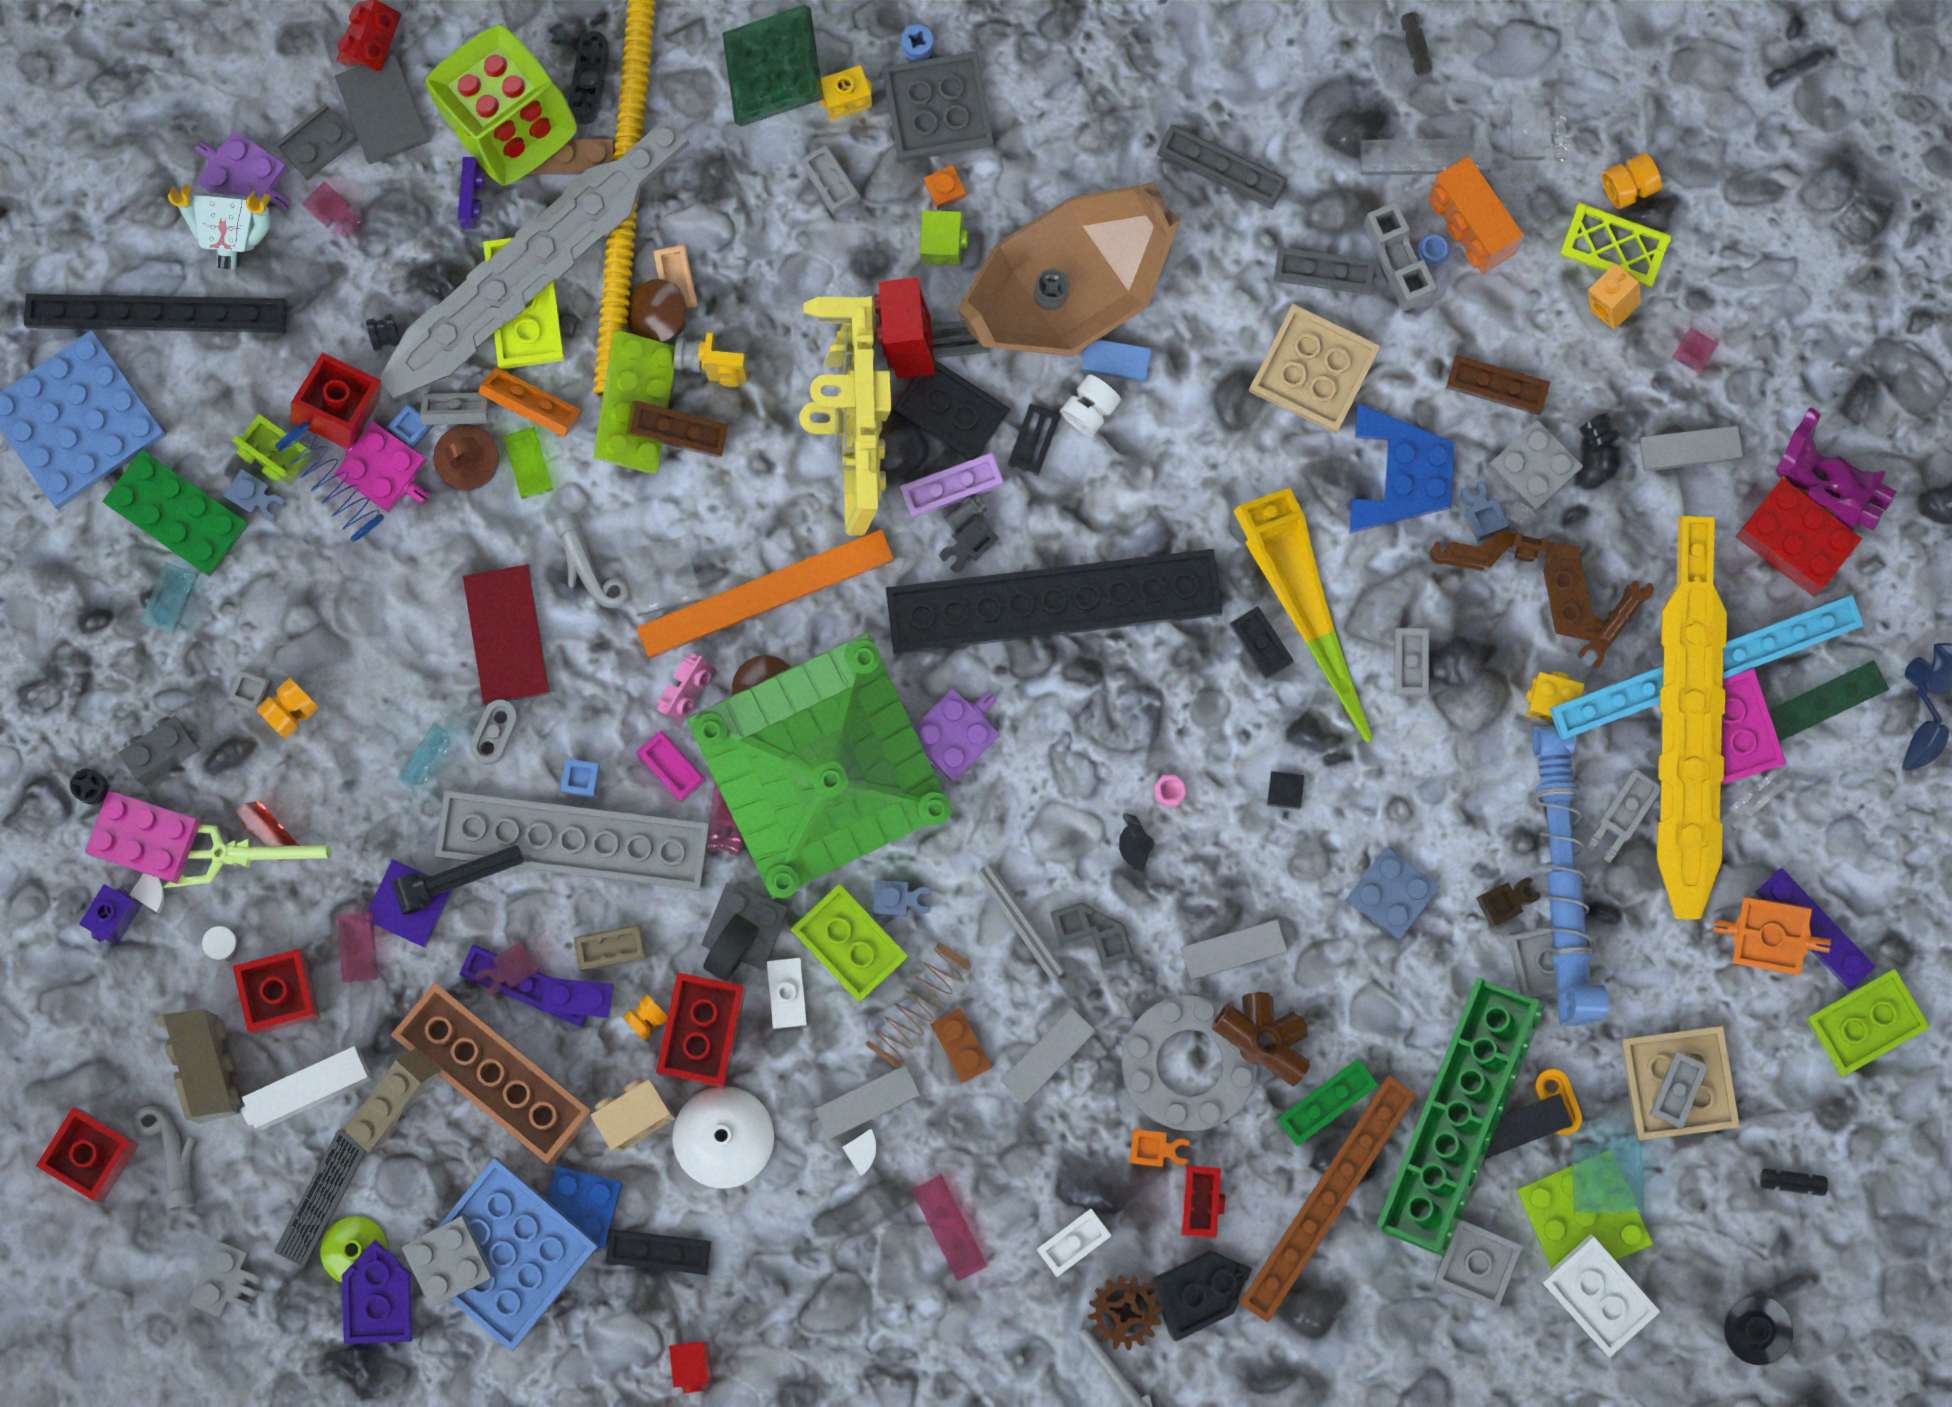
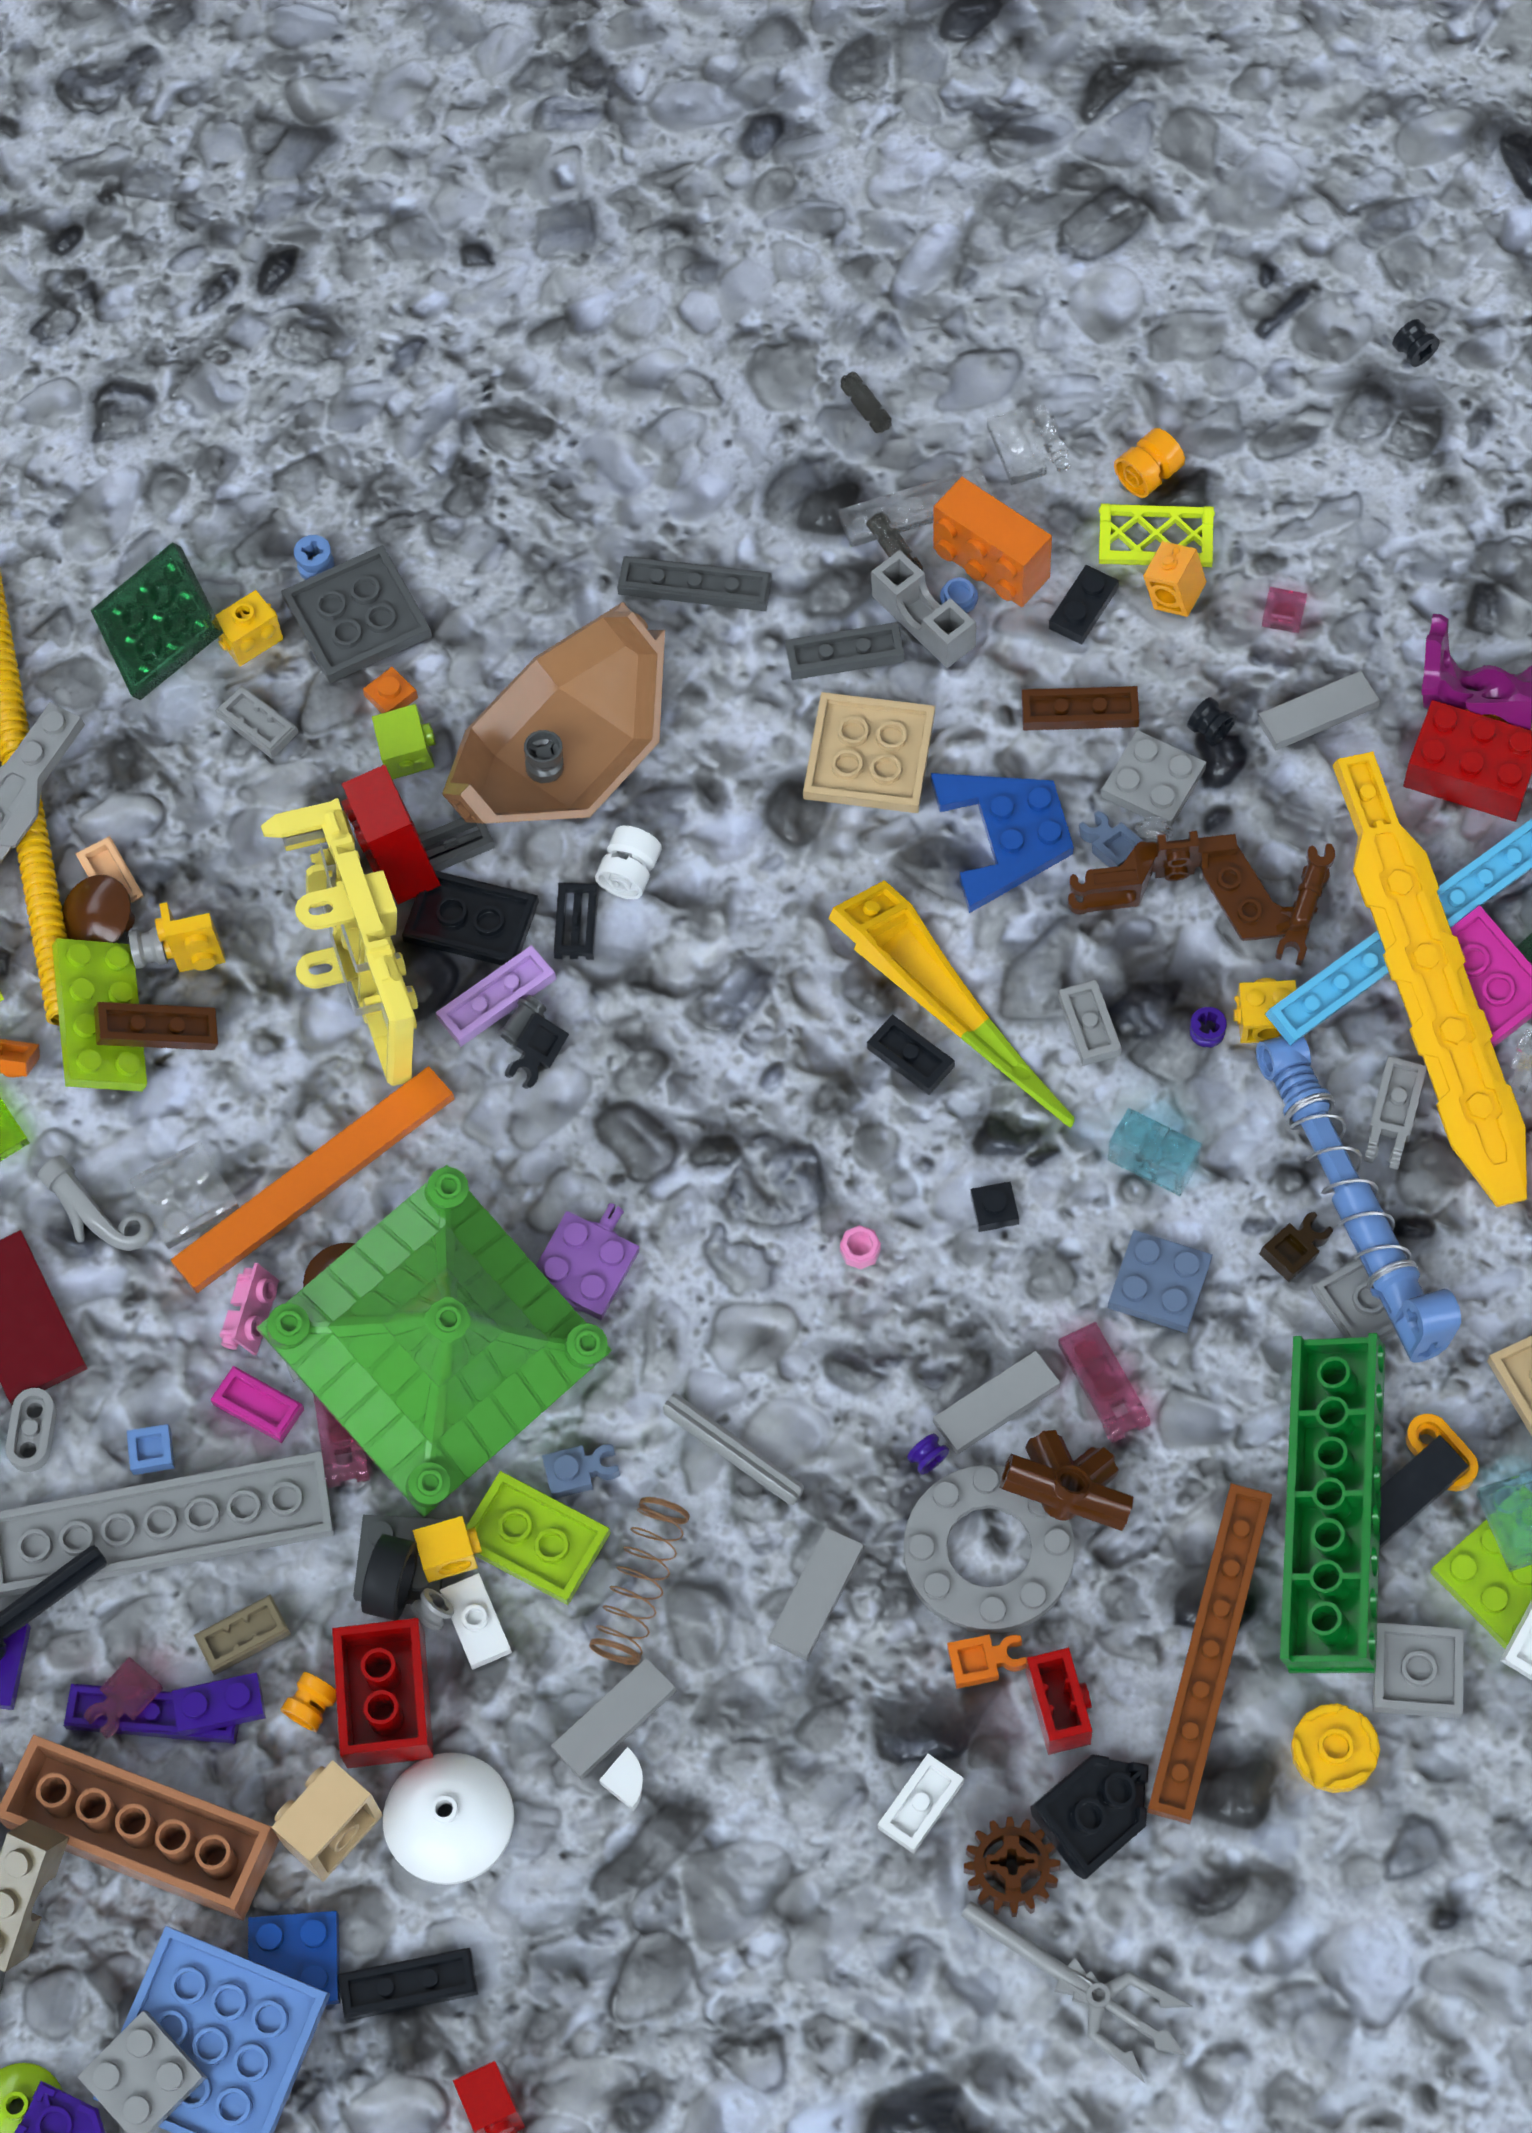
camera: 15 degrees left, 15 degrees down
black plate [886,549,1222,654] -> none
clear pink plate [911,1174,988,1282] -> none
dark orange plate [930,1008,992,1084] -> none
dark grey tile [1050,903,1134,967] -> none
medium blue tile [1081,339,1151,383] -> none
black piece [1119,813,1154,872] -> none
green plate [1276,1058,1378,1147] -> none
none -> light grey bush [410,1588,454,1631]
none -> yellow brick [413,1516,482,1583]
none -> clear smoke axle [866,511,924,571]
none -> dark purple bush [907,1433,949,1475]
none -> black plate [1049,565,1119,645]
none -> clear pink plate [1058,1322,1151,1443]
none -> clear light blue brick [1108,1108,1202,1196]
none -> dark purple bush [1189,1007,1227,1048]
none -> yellow tile [1290,1703,1380,1793]
none -> black wheel [1392,319,1440,367]

